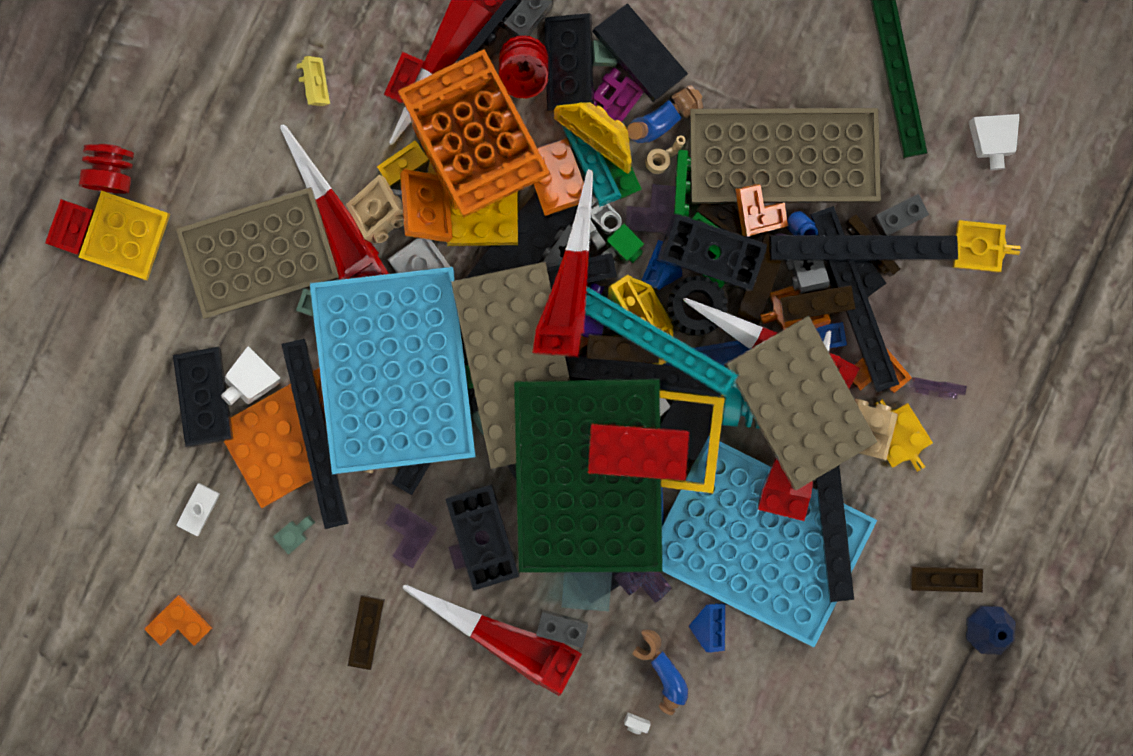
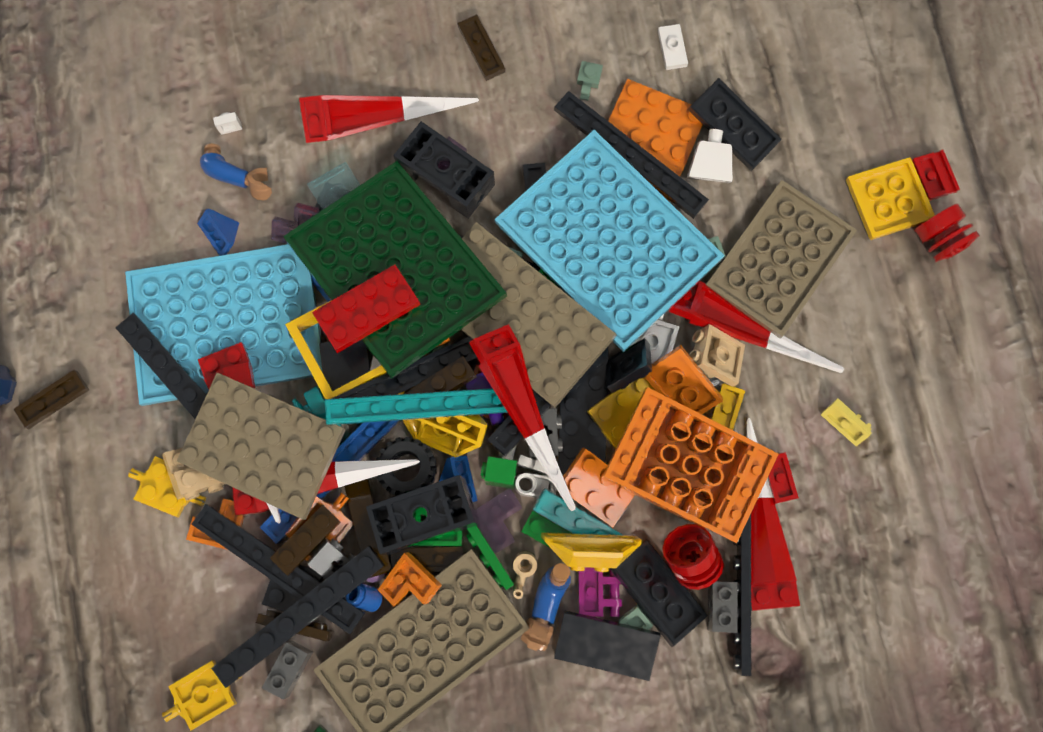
camera: 145 degrees right, 10 degrees down
clear purple plate [385,503,438,569] -> none
dark grey brick [536,610,589,648] -> none
clear purple plate [909,377,967,400] -> none
none -> black plate [606,338,652,393]

